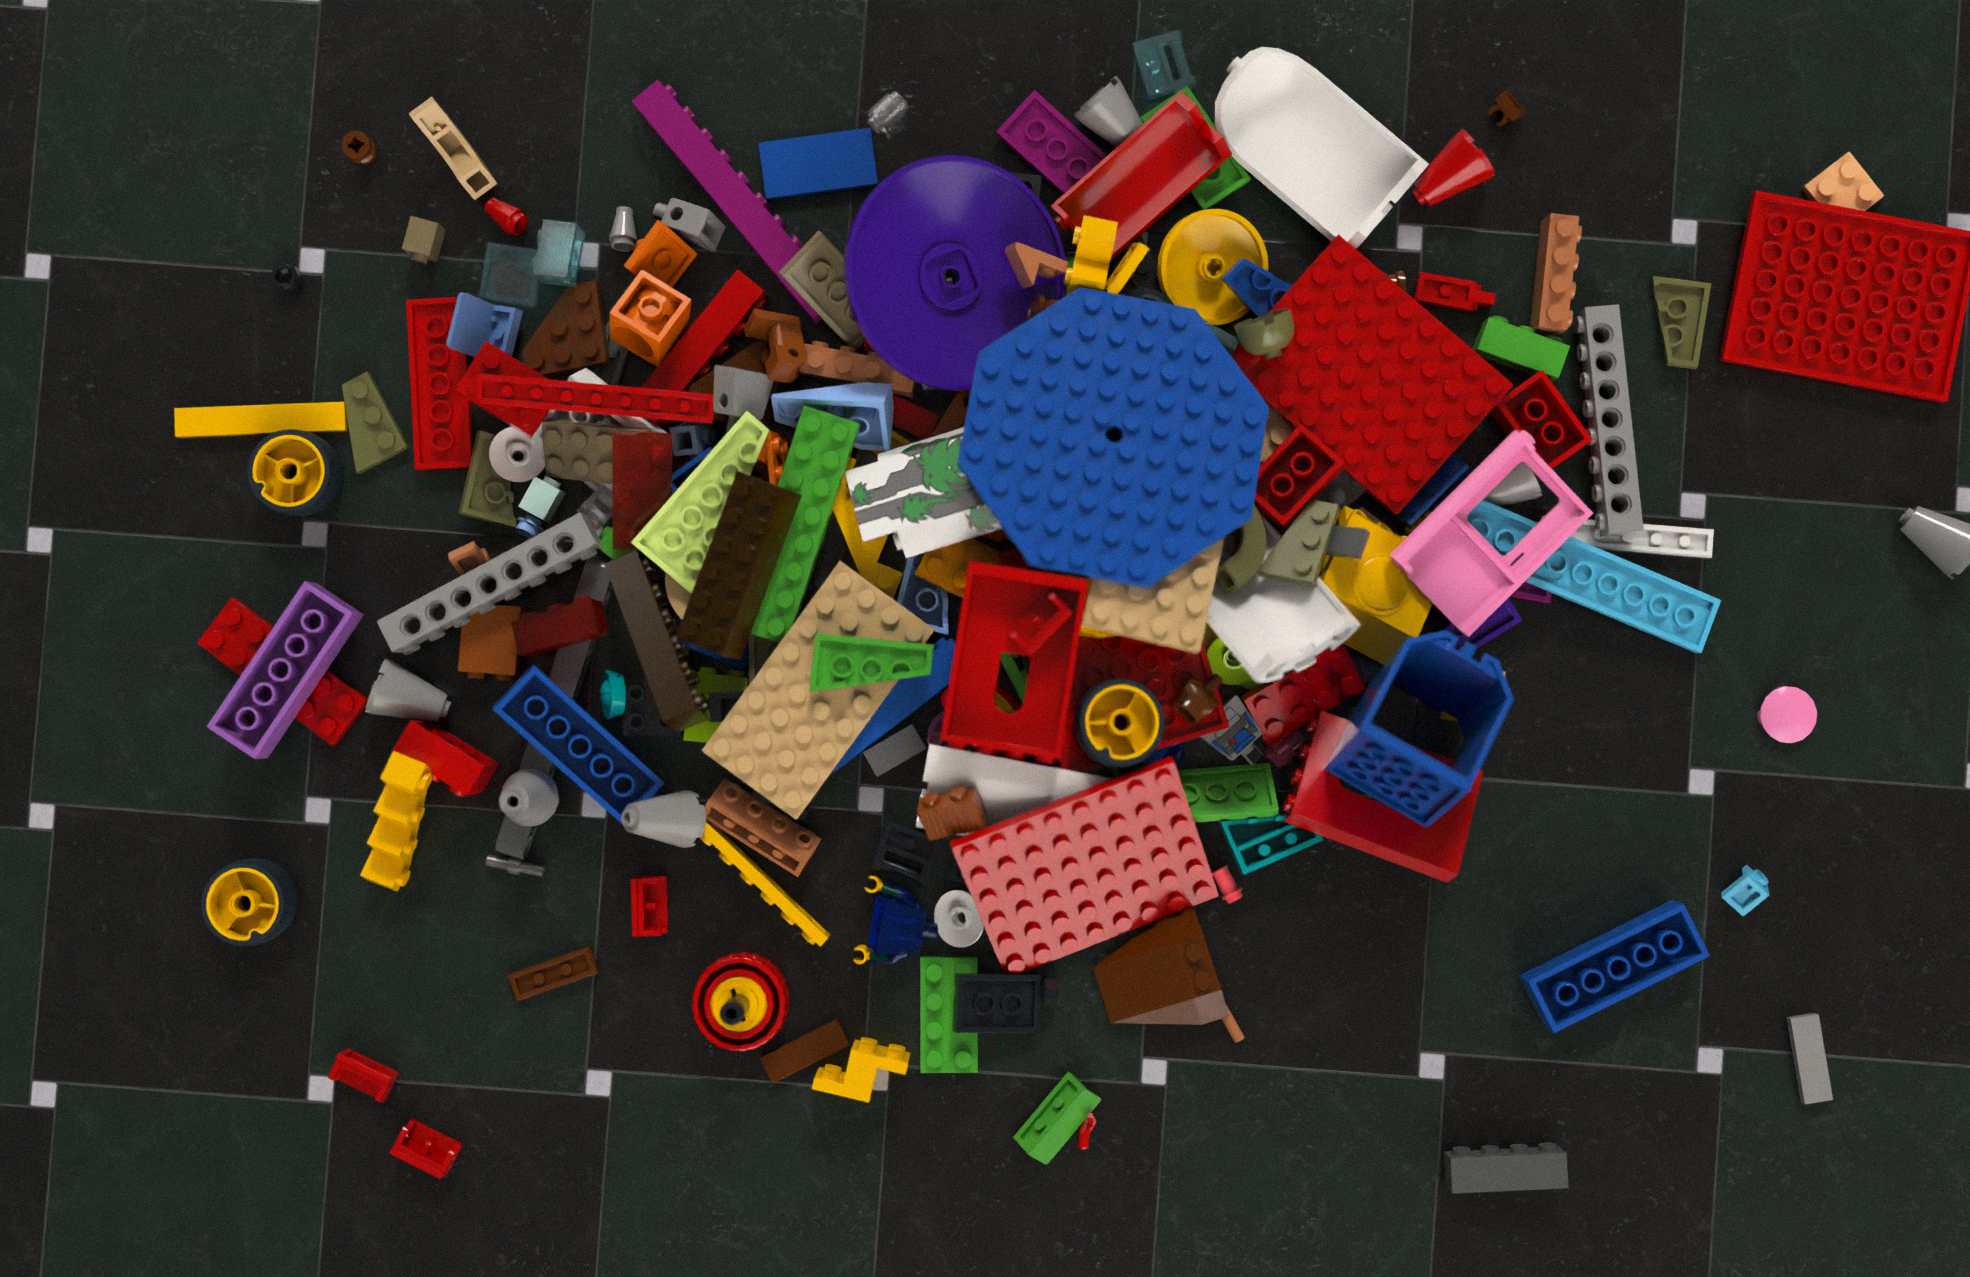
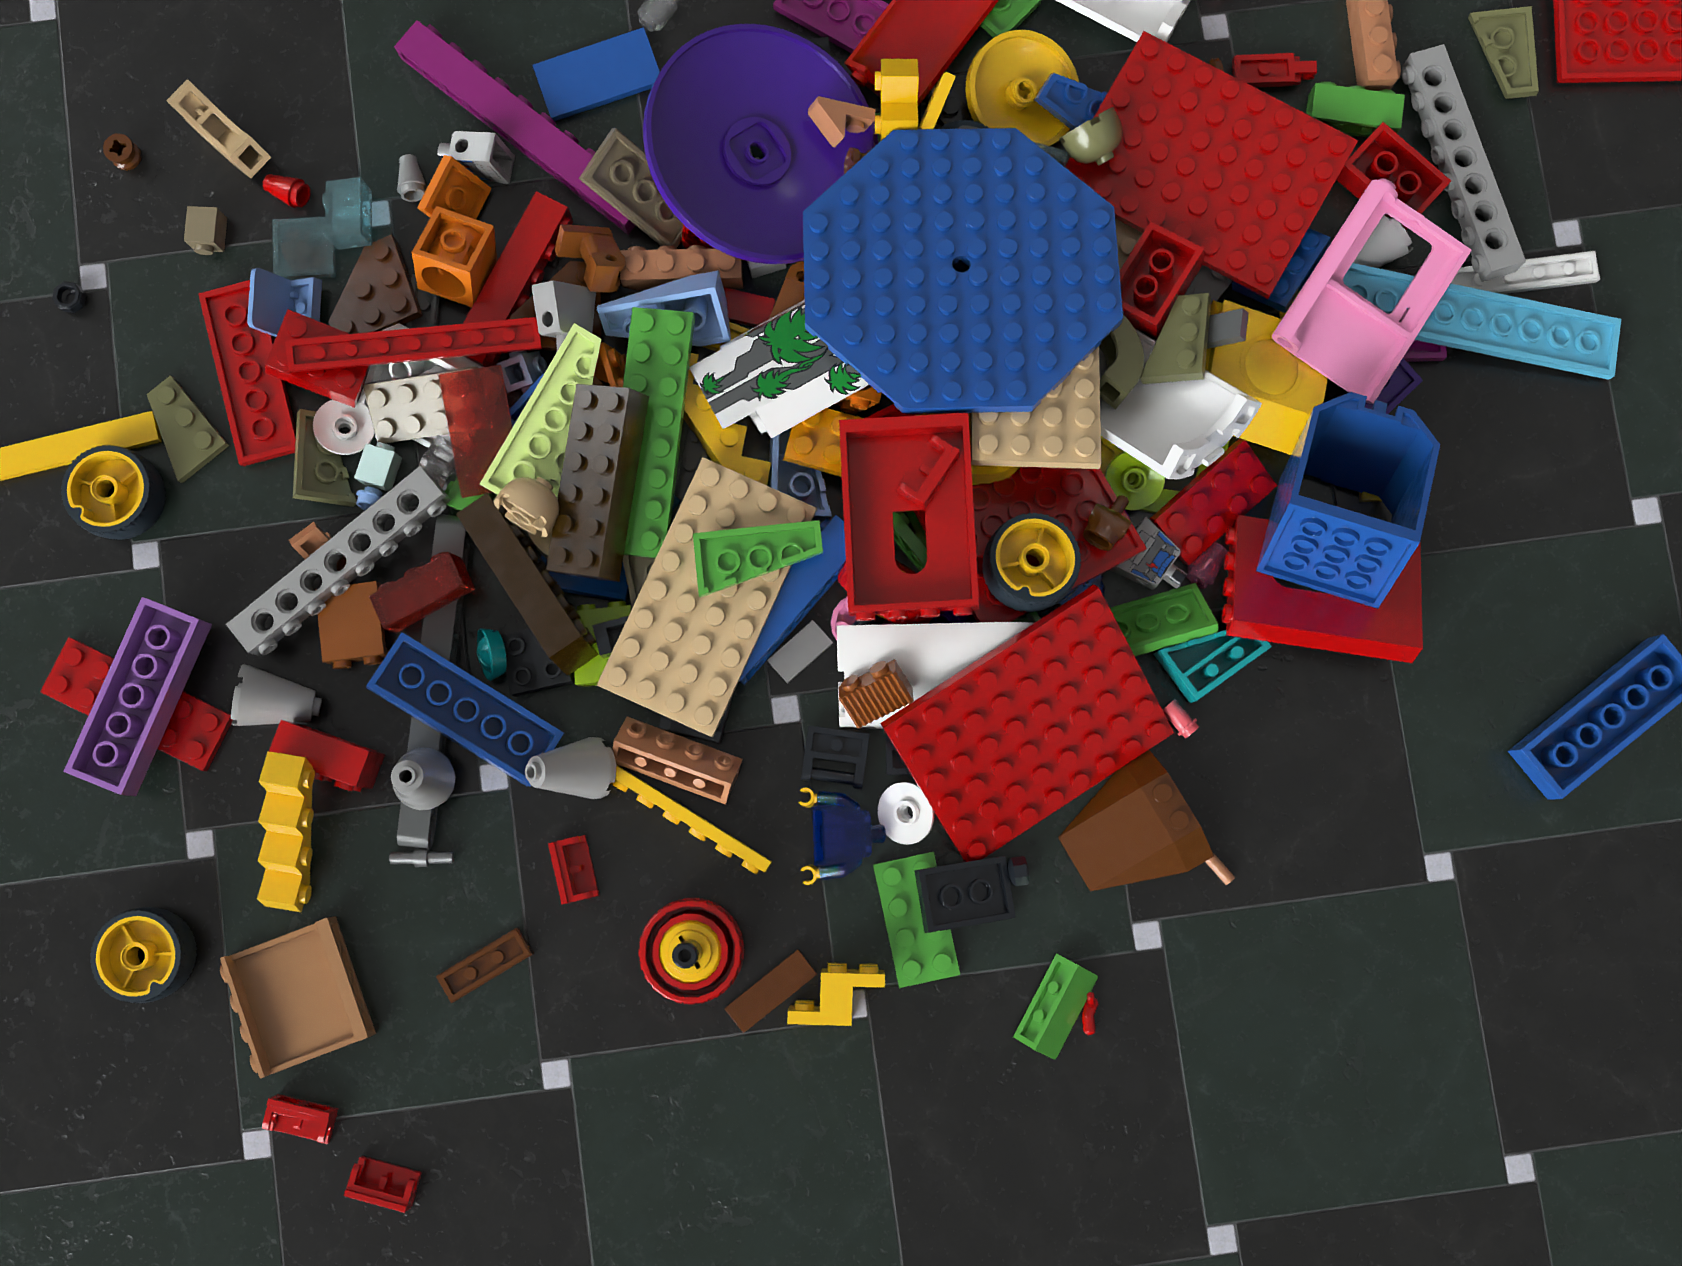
camera: 15 degrees left, 5 degrees down
dark grey brick [1444,1142,1568,1194] -> none
none -> medium nougat panel [220,916,376,1079]
none -> tan cylinder [494,477,559,537]

